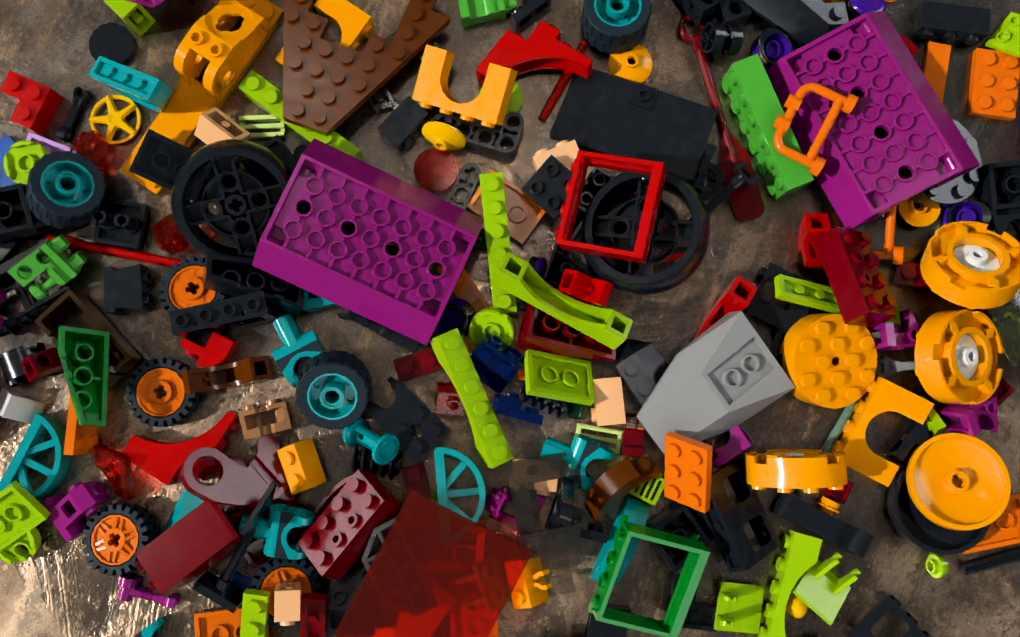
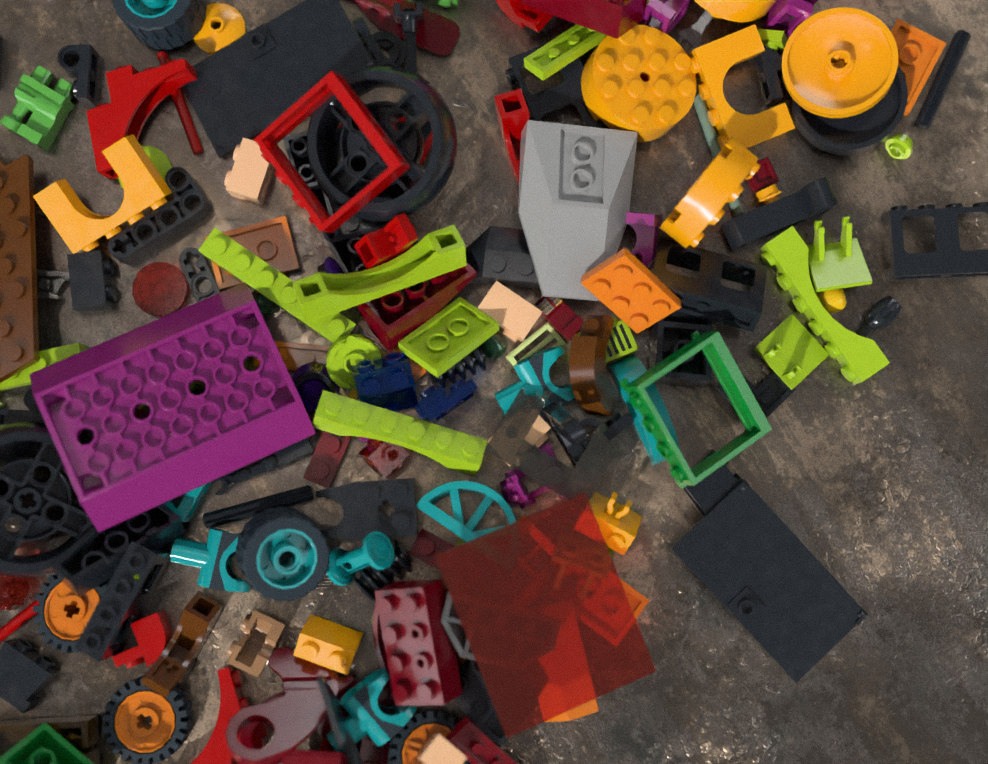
camera: 50 degrees left, 0 degrees up
yellow dish [422,121,466,150] -> none
black plate [521,155,587,221] -> none
none -> black axle [203,485,313,528]

